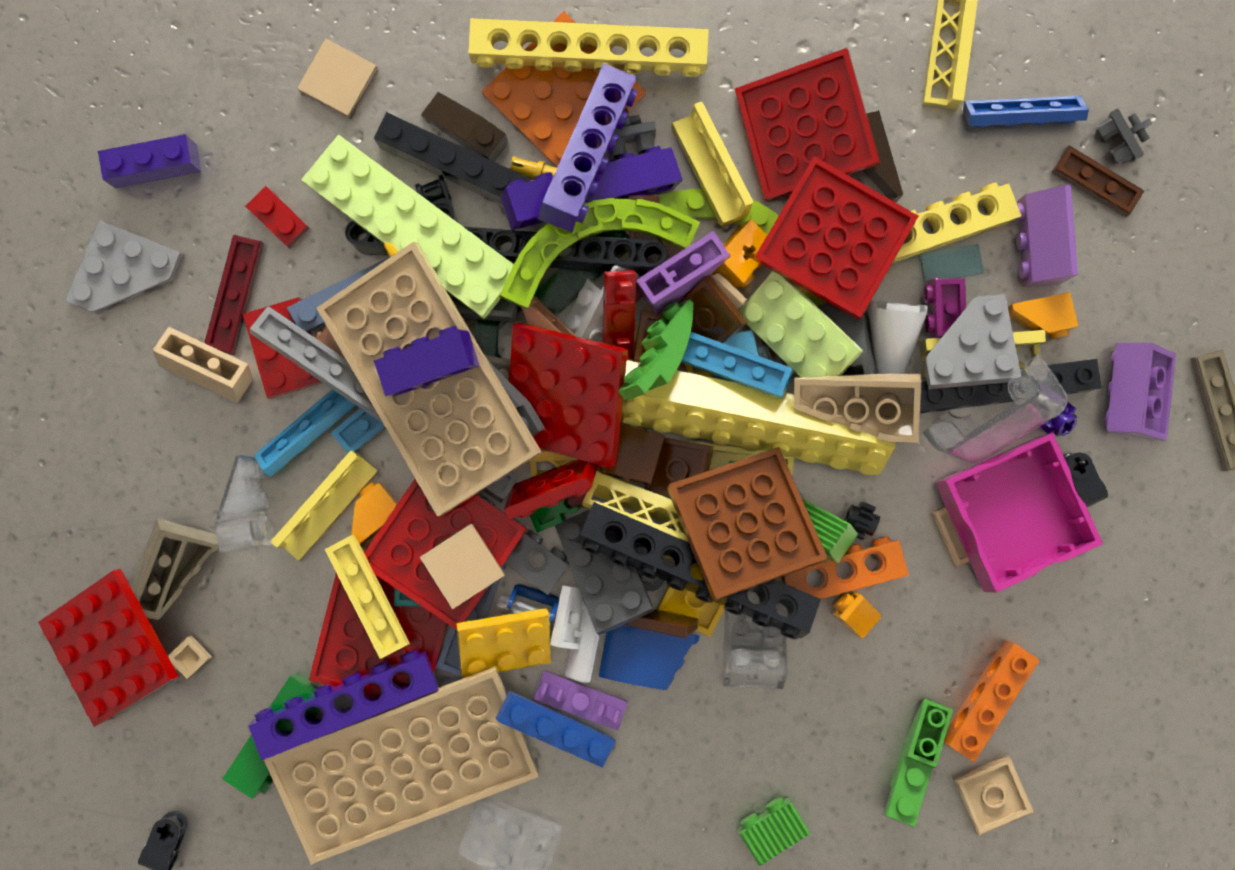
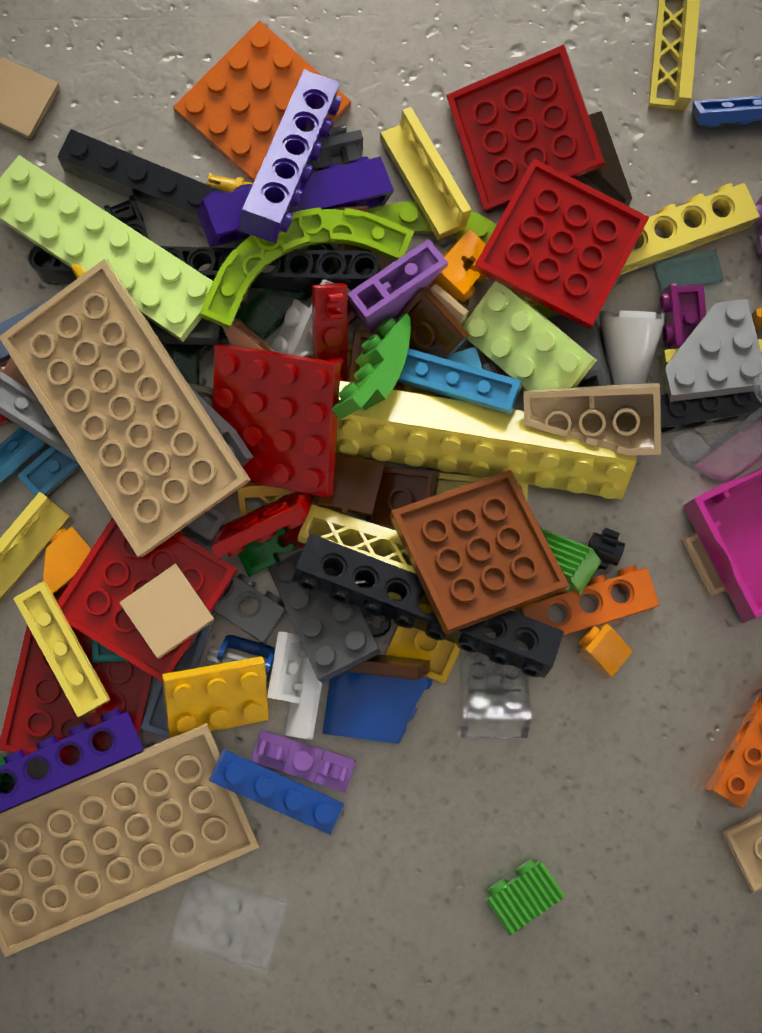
camera: 10 degrees left, 5 degrees down
dark purple brick [374,326,480,396] -> none
dark brown slope [421,92,509,162] -> none
light yellow brick [468,18,709,77] -> none
bright green slope [883,699,953,827] -> none

